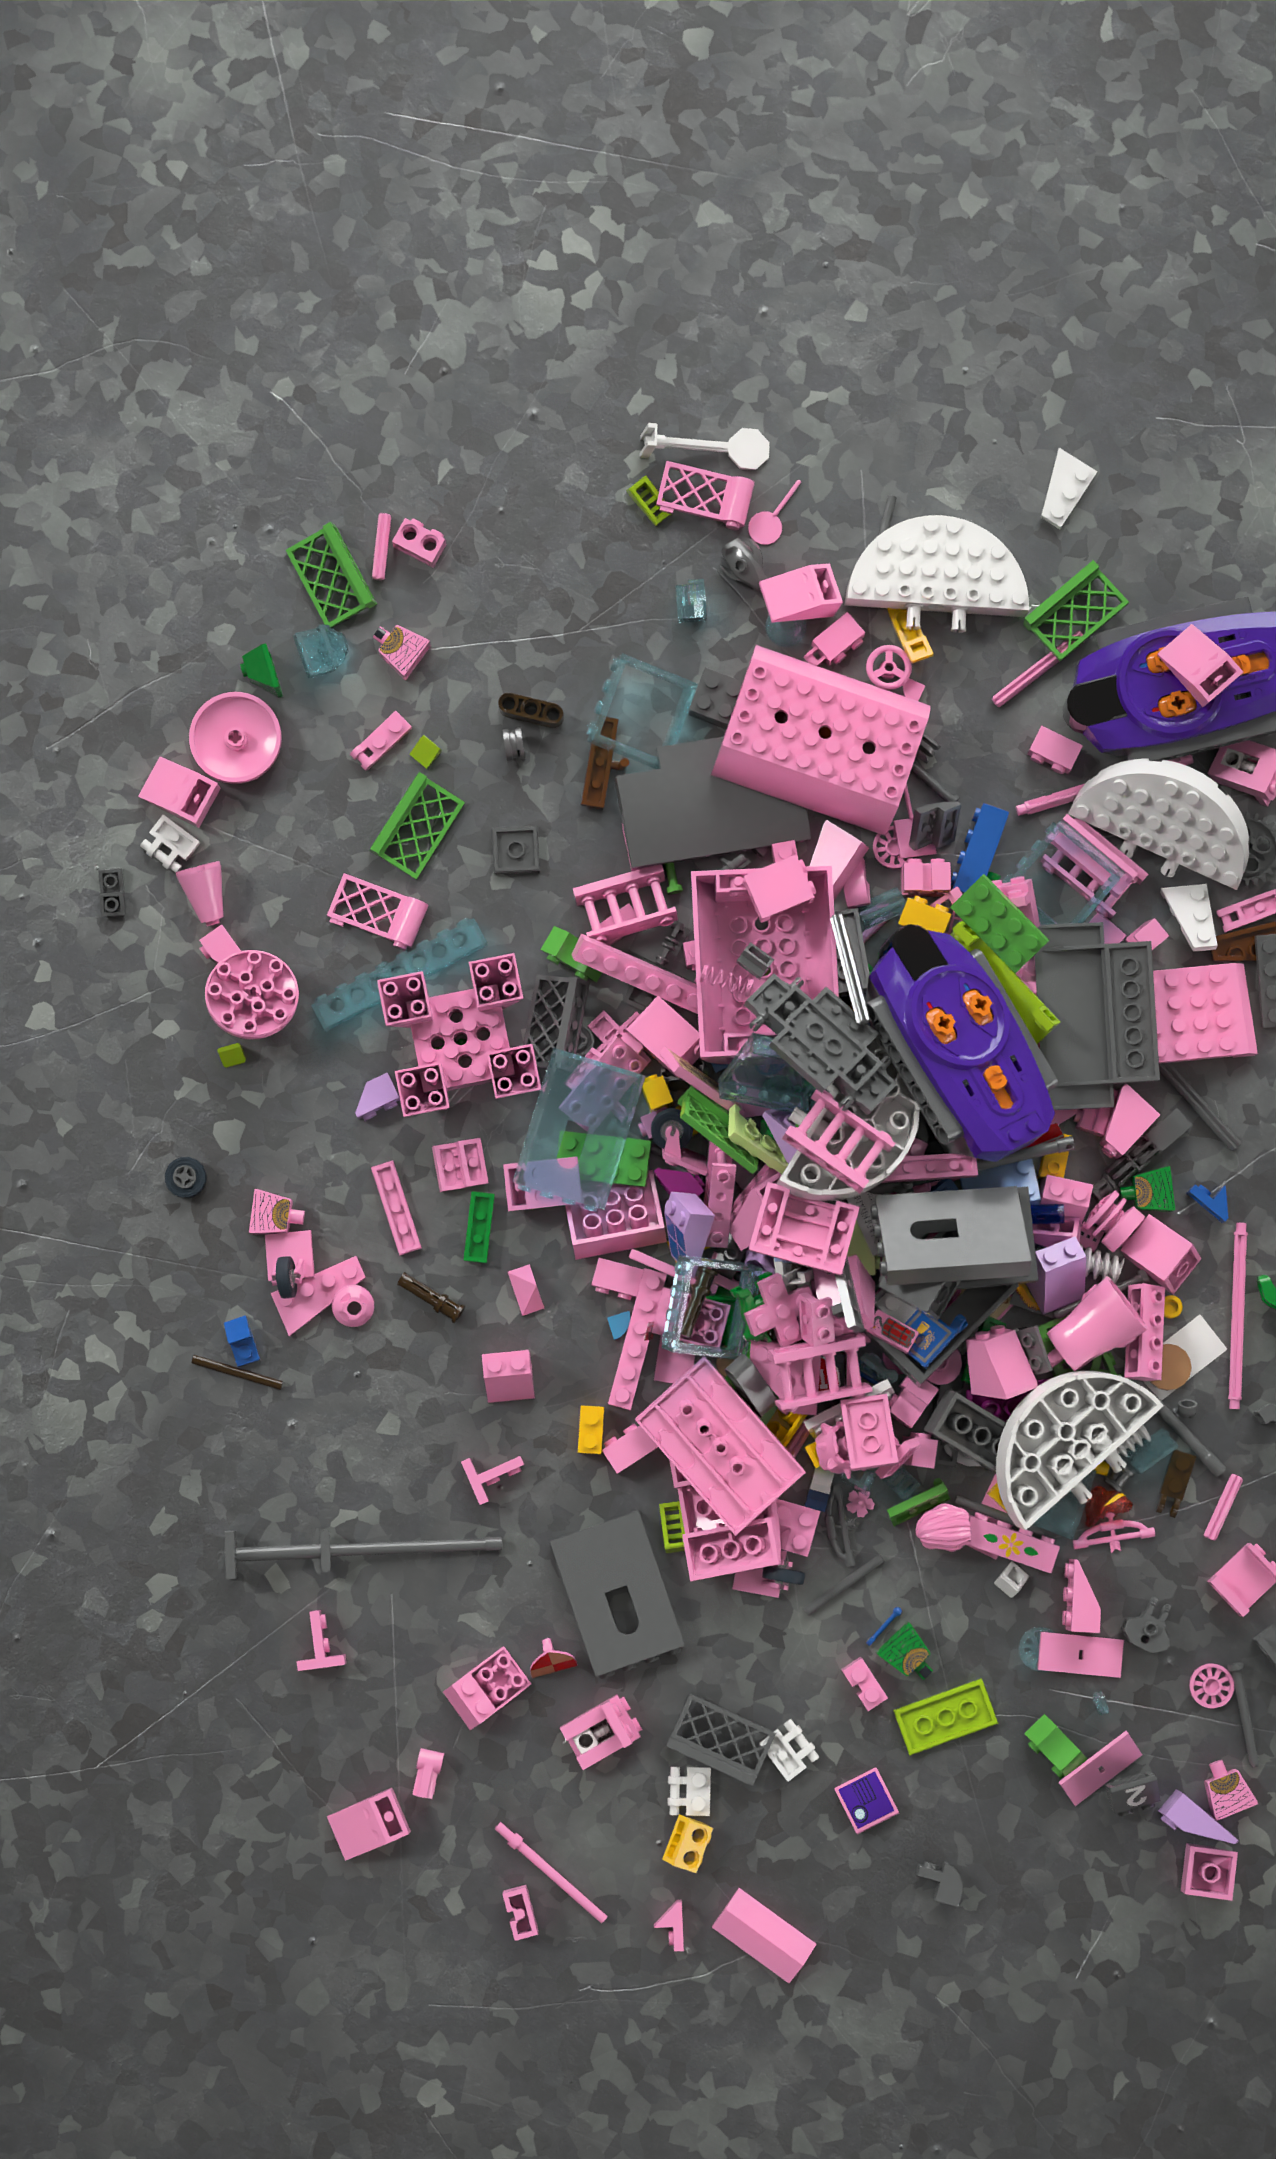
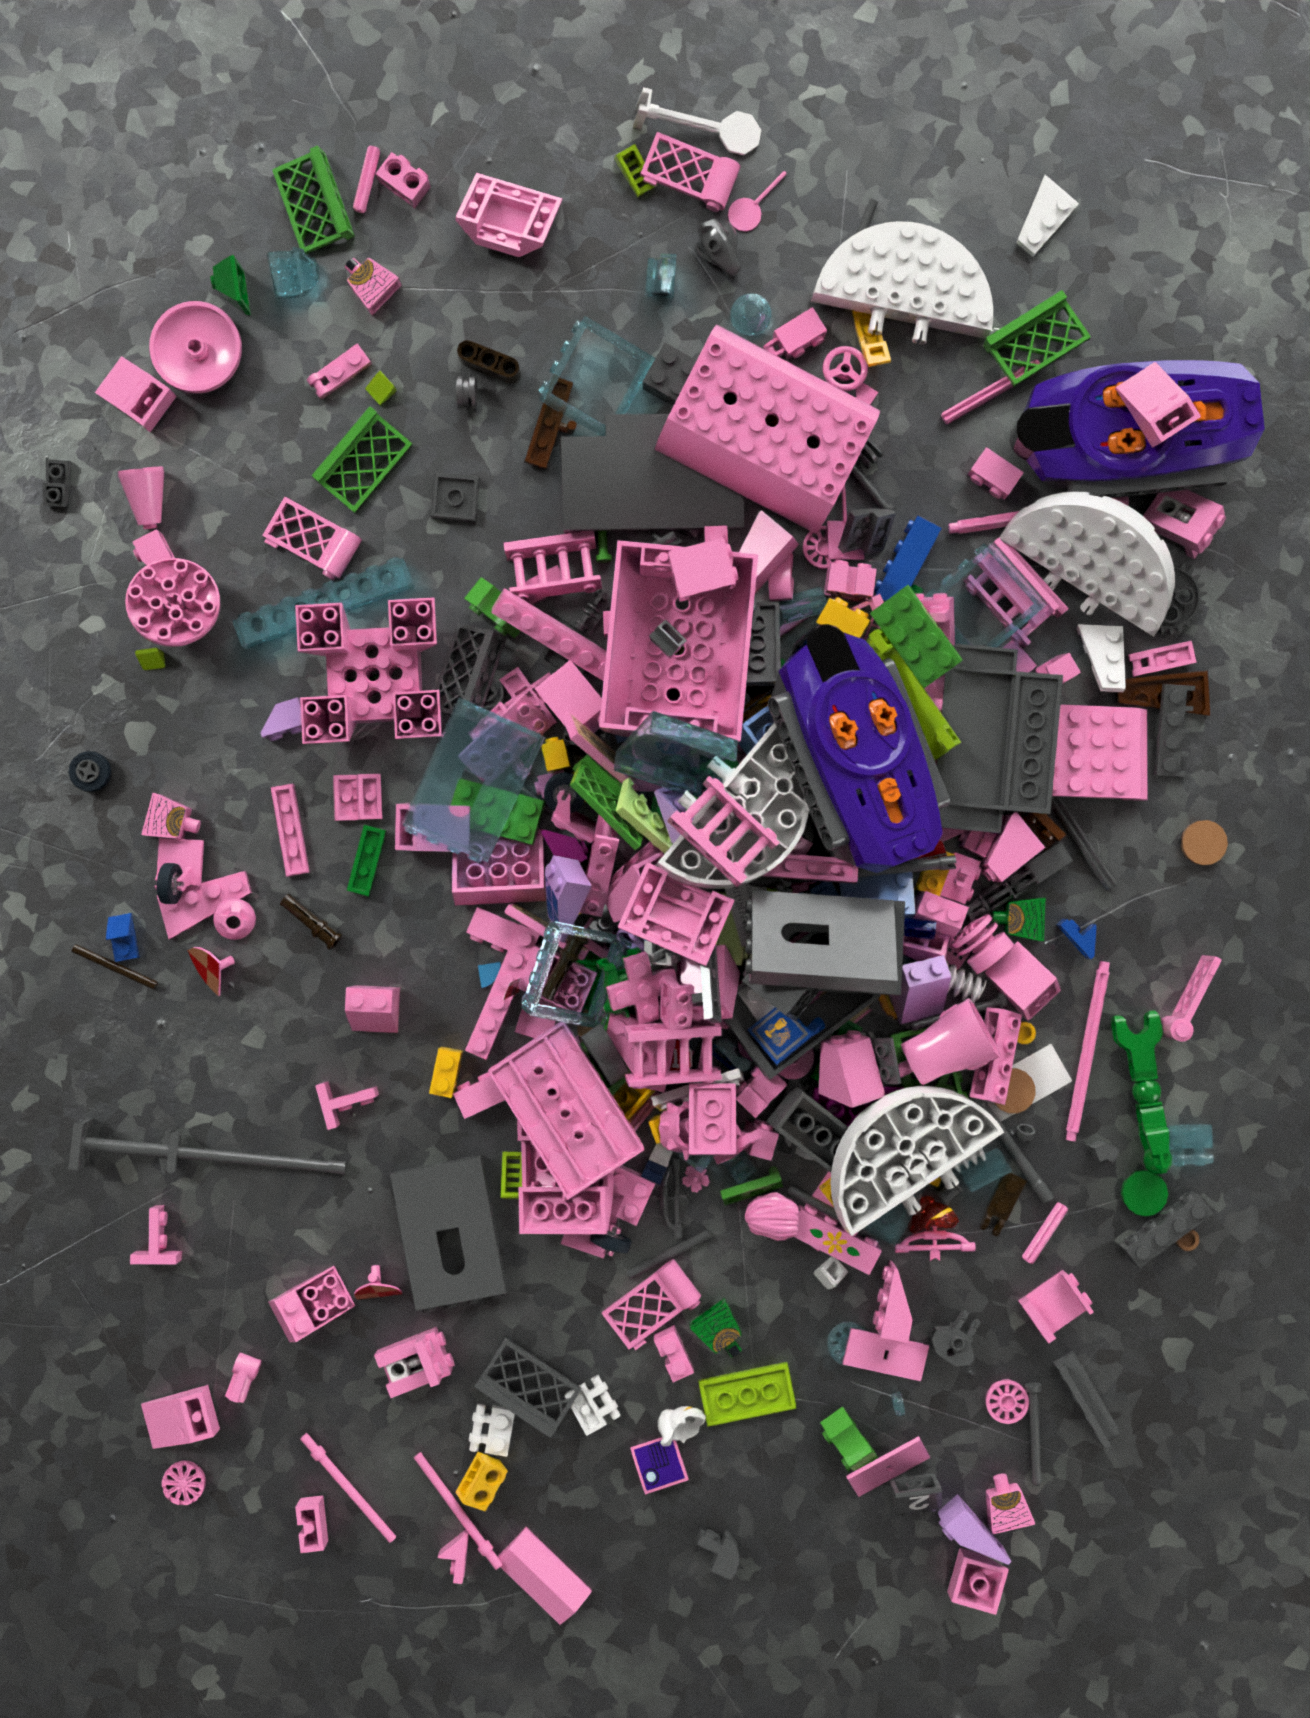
camera: 10 degrees right, 5 degrees up
white plate [140,815,200,873] -> none
bright pink slope [508,1264,545,1316] -> none
bright pink tile [620,1032,644,1055] -> none
bright pink piece [699,964,754,997] -> none
dark grey piece [744,974,898,1116] -> none
bright pink slope [759,564,843,622] -> none
axle [830,914,871,1025] -> none
tile [866,1309,919,1354] -> none
blue hinge [866,1607,902,1646] -> none
none -> bright pink wheel [162,1460,206,1505]
none -> shield [187,947,235,996]
none -> bright pink bar [413,1452,502,1570]
none -> bright pink slope [456,173,562,257]
none -> bright pink piece [602,1258,702,1350]
none -> white hair [658,1406,706,1446]
none -> bright pink brick [940,852,982,904]
none -> reddish brown bracket [1018,812,1066,851]

